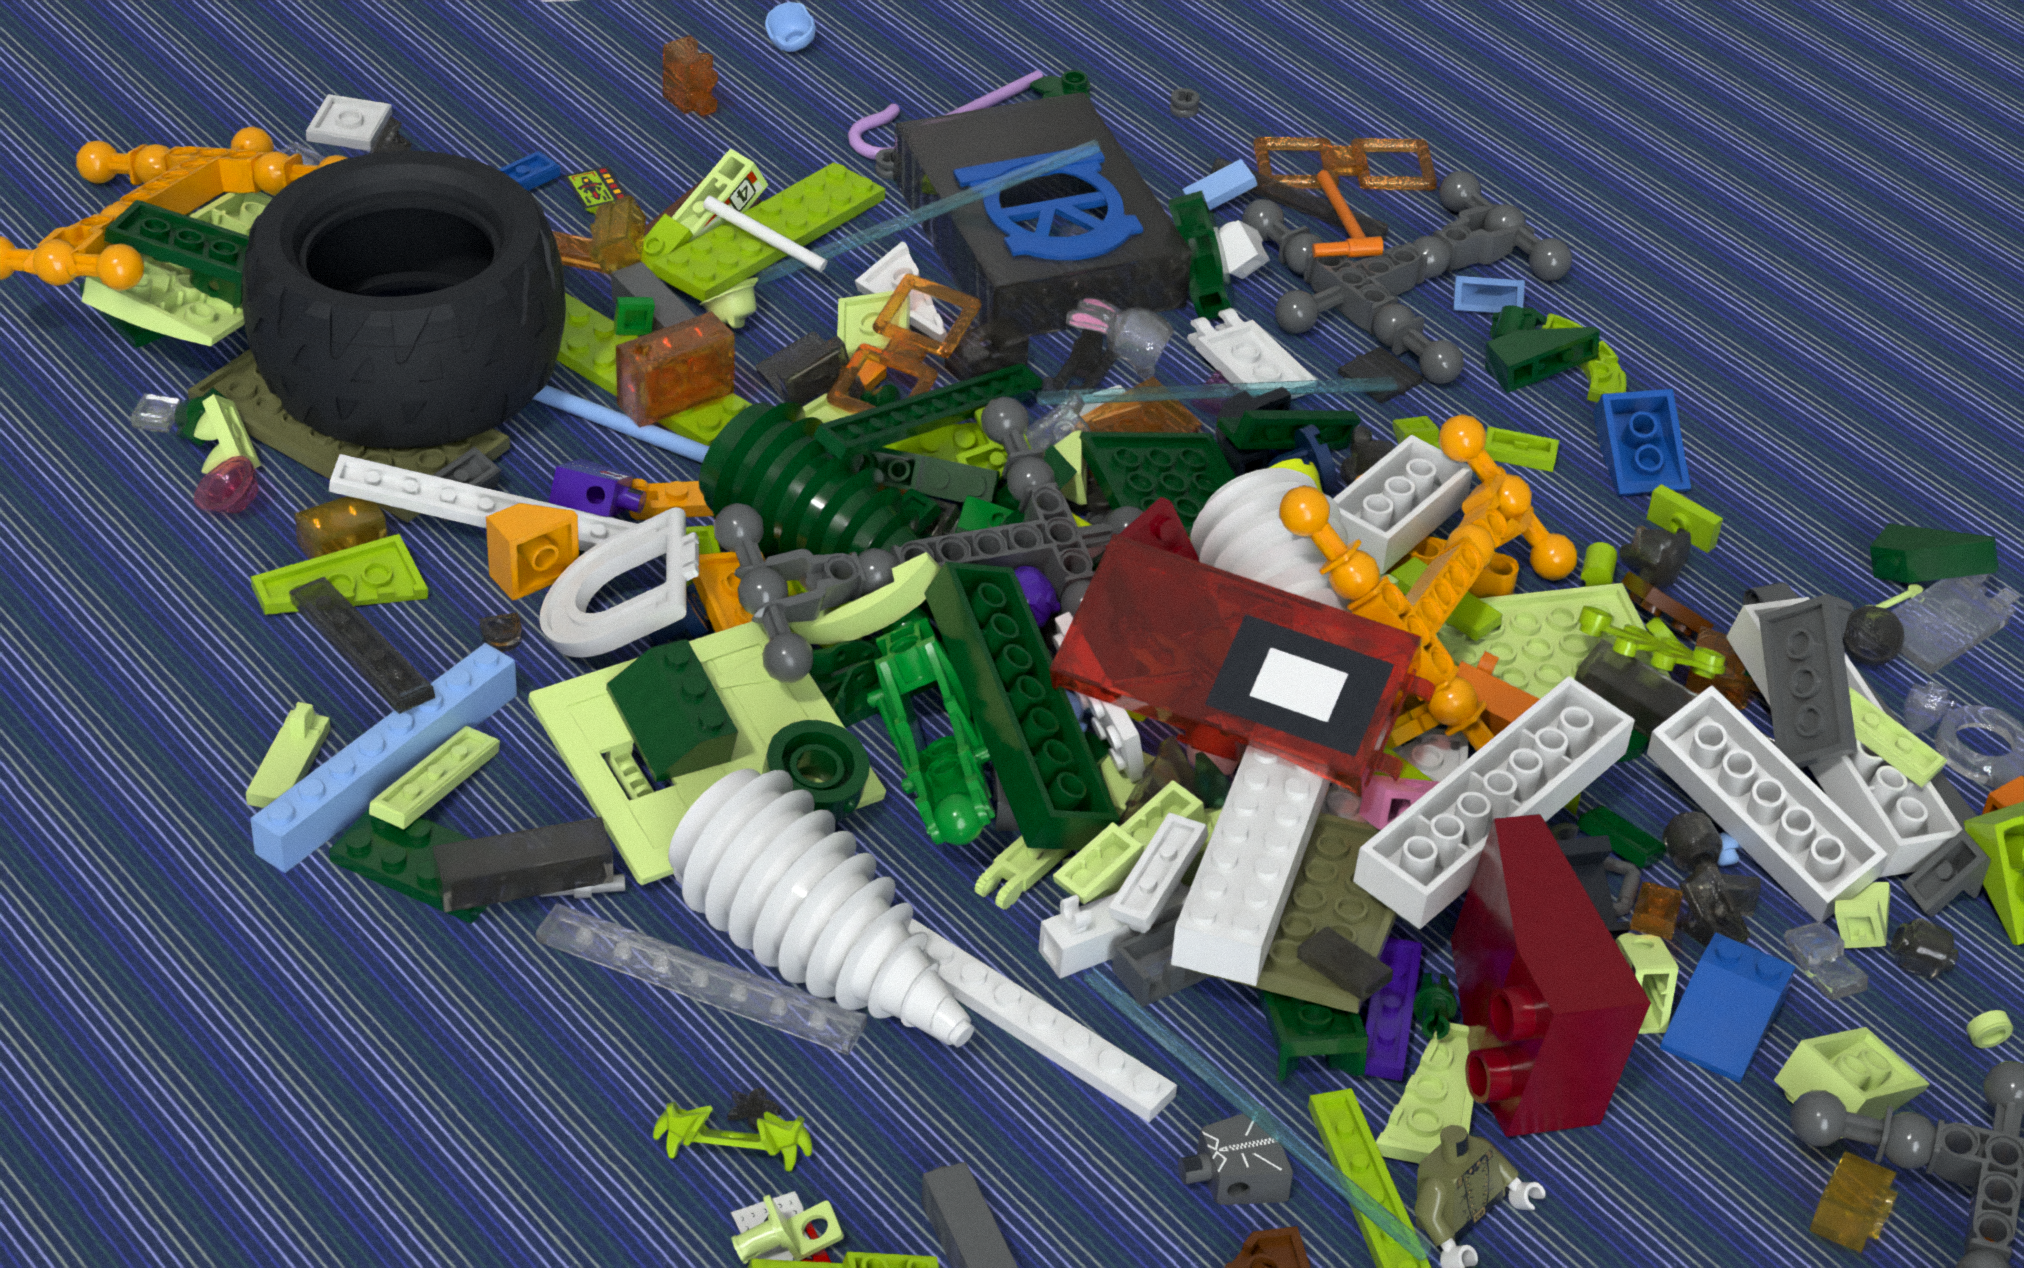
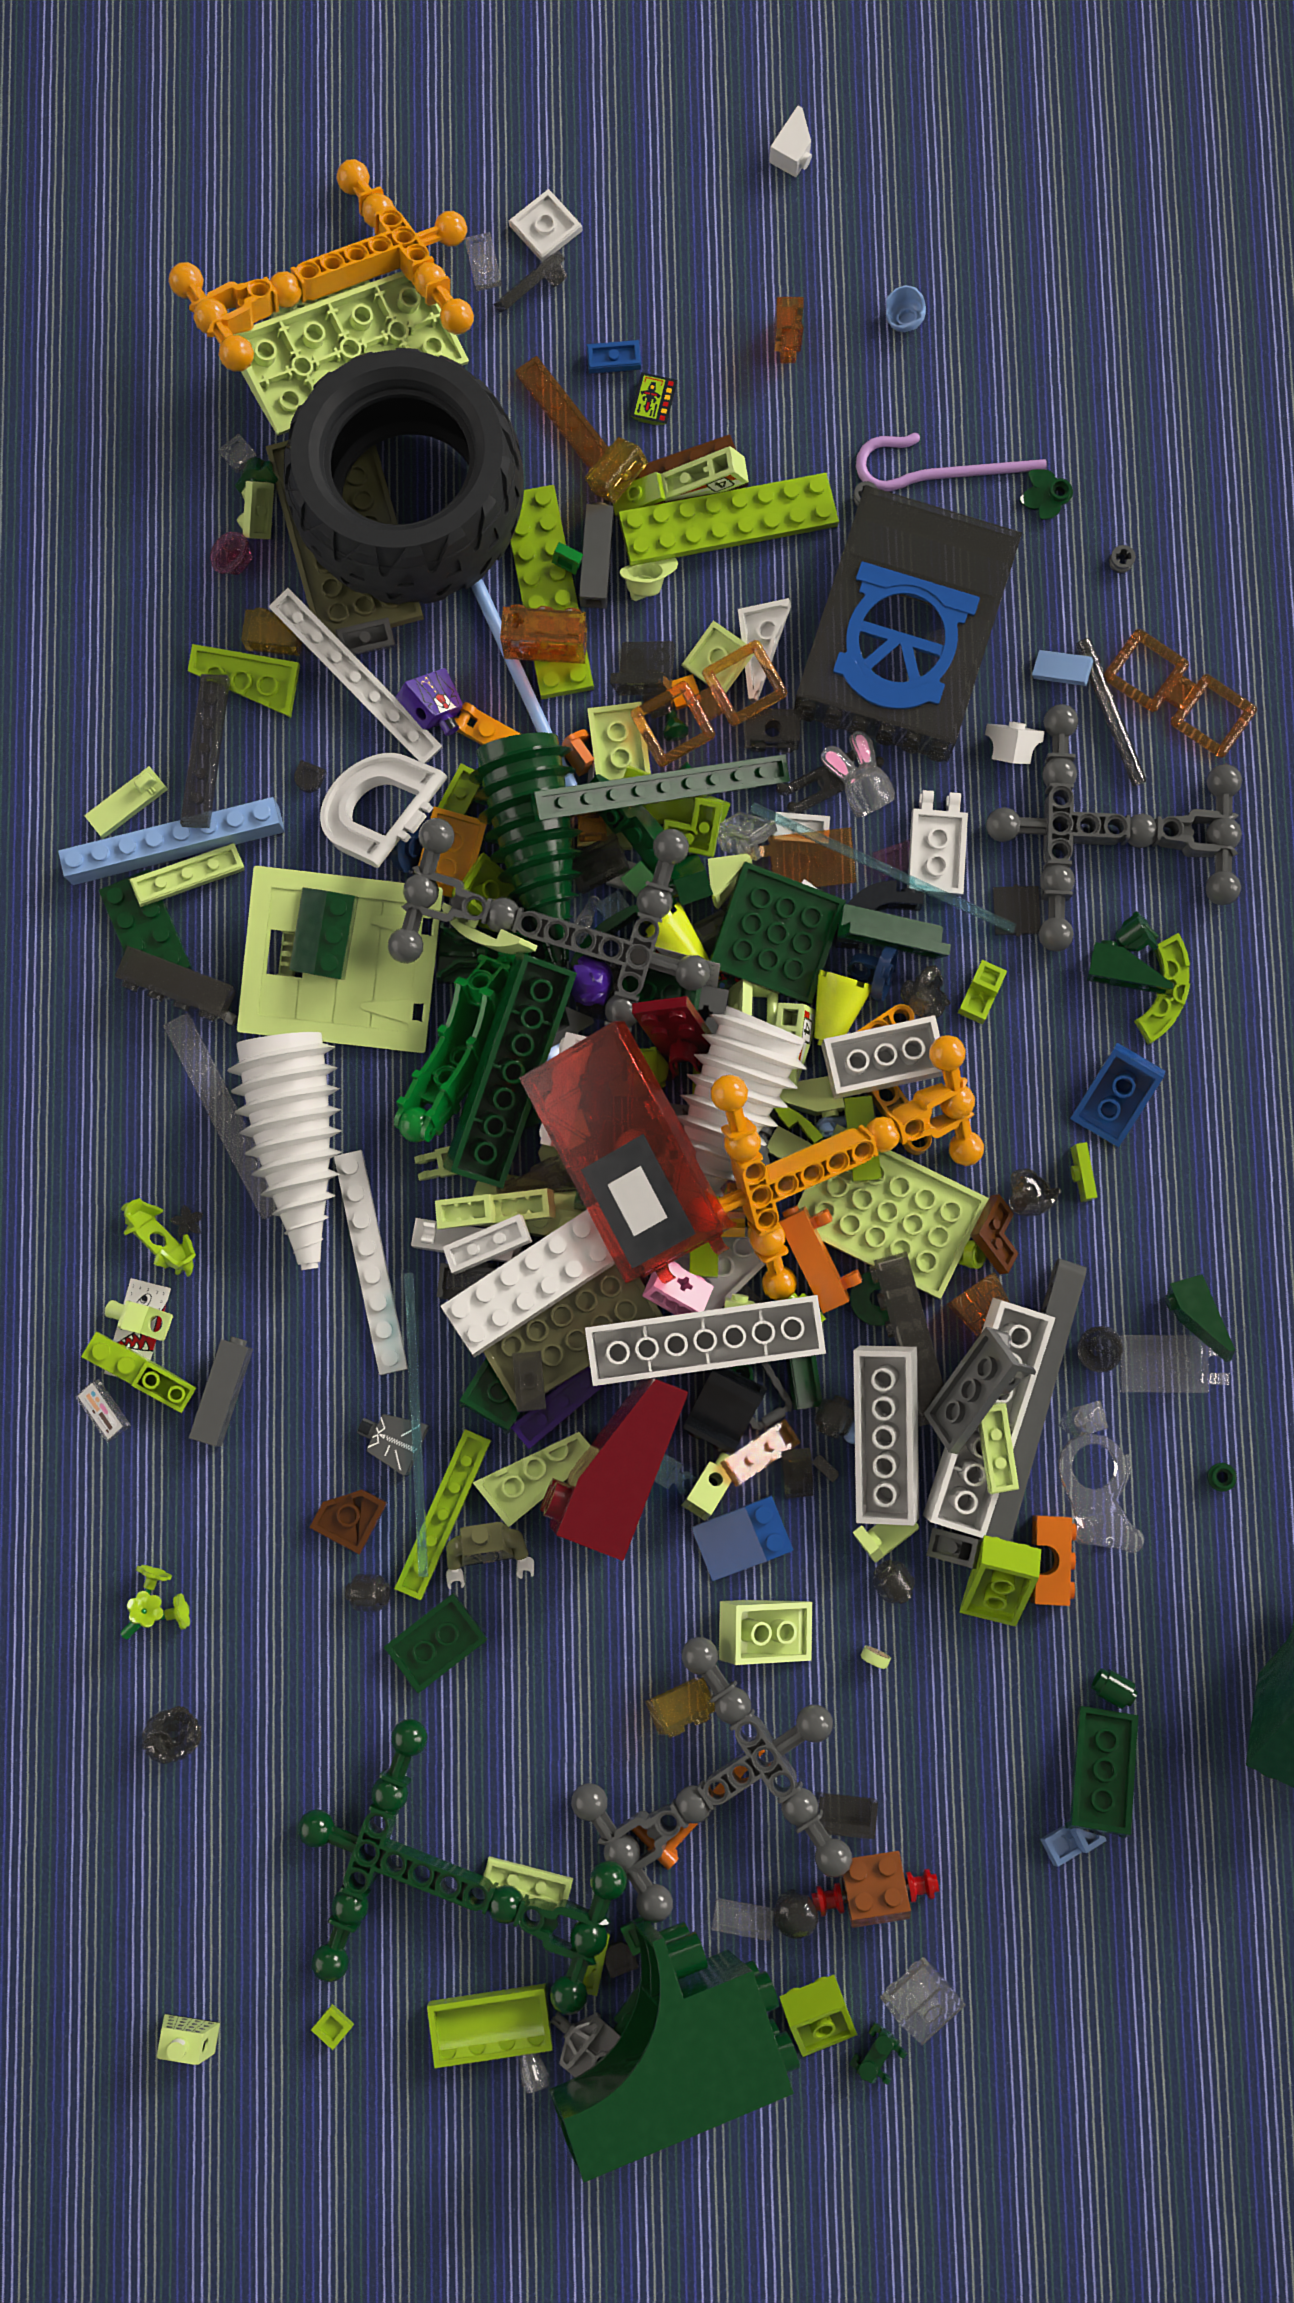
camera: 45 degrees right, 40 degrees up
dark green plate [104,200,249,309] -> none
light orange slope [486,503,579,601] -> none
white bar [703,195,827,272] -> none
clear light blue piece [755,139,1101,285] -> none
dark green piece [762,720,870,823] -> none
dark green plate [900,487,941,537] -> none
dark green arch [1168,190,1233,320] -> none
orange bar [1312,170,1383,258] -> none
dark green arm [1413,972,1457,1040] -> none
medium blue slope [1453,276,1525,314] -> none
lime tile [1484,427,1560,472] -> none
lime plant [1578,606,1726,679] -> none
lime piece [1580,542,1618,587] -> none
clear slope [1784,921,1868,1001] -> none
yellowish green hinge [1862,584,1923,619] -> none

